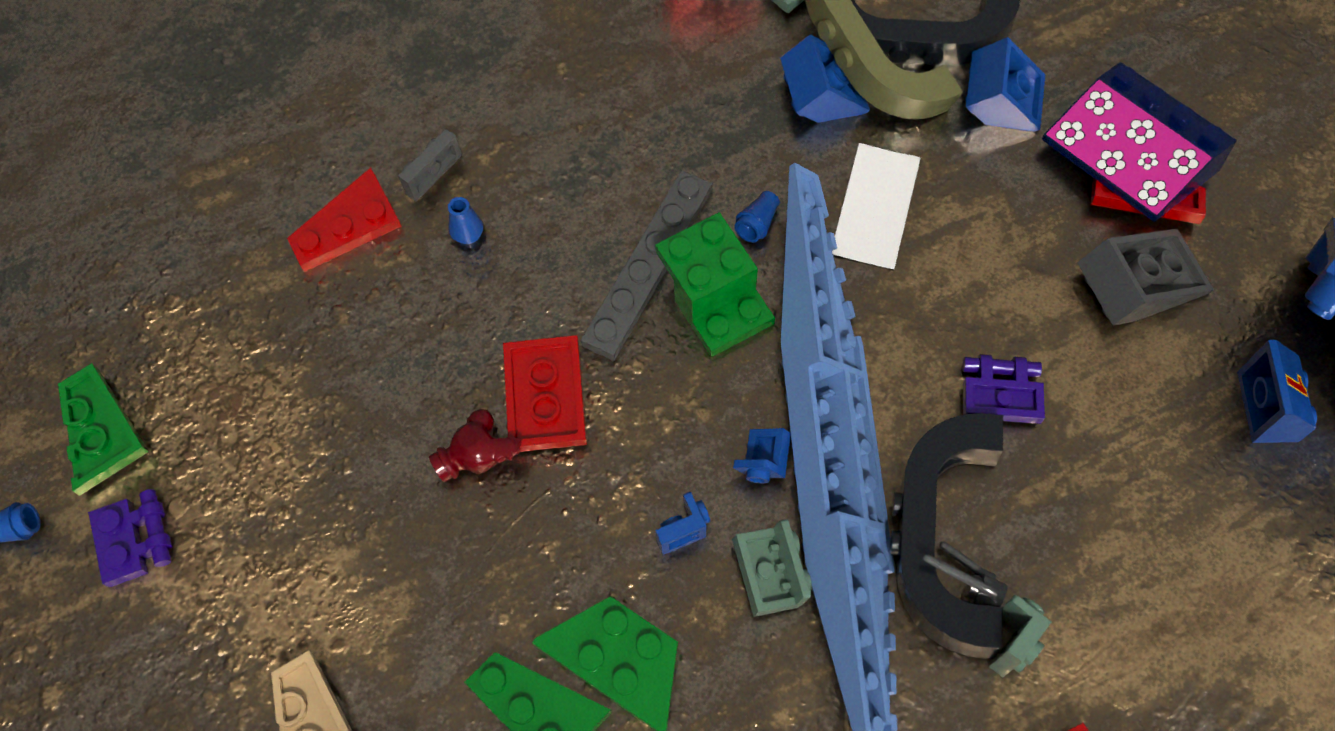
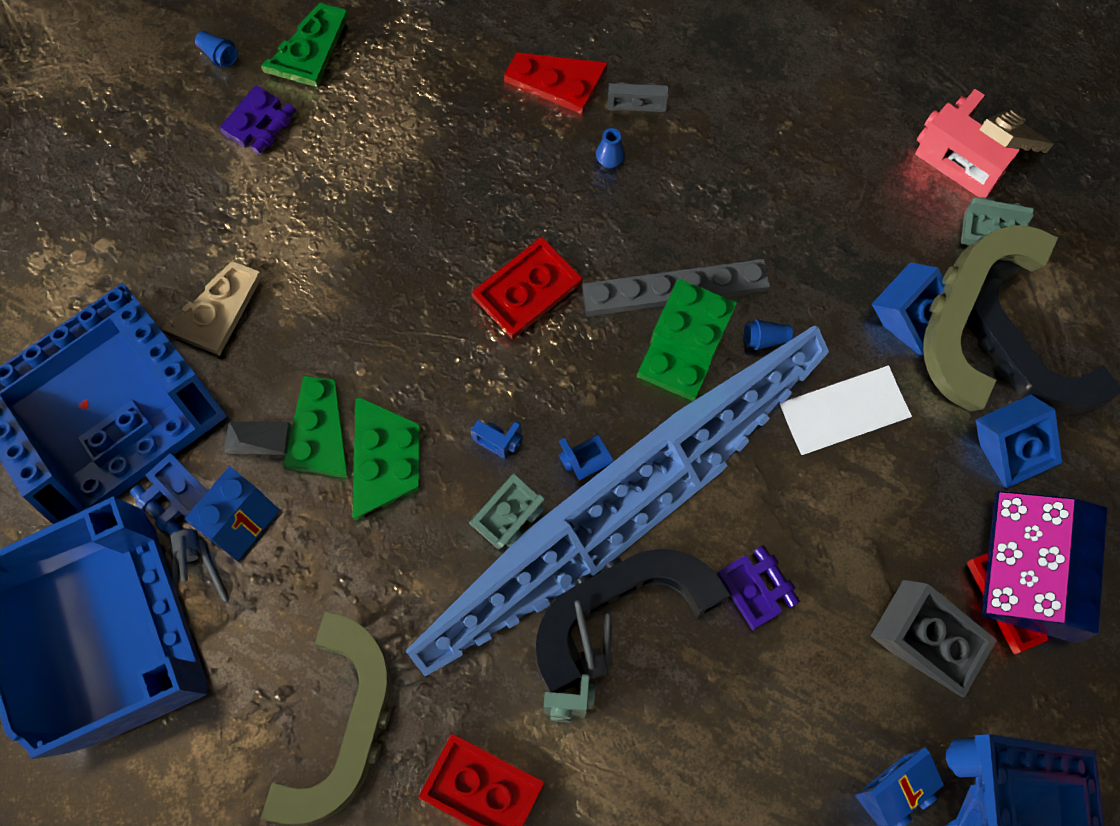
camera: 50 degrees right, 5 degrees up
dark red animal [429,409,521,483] -> none

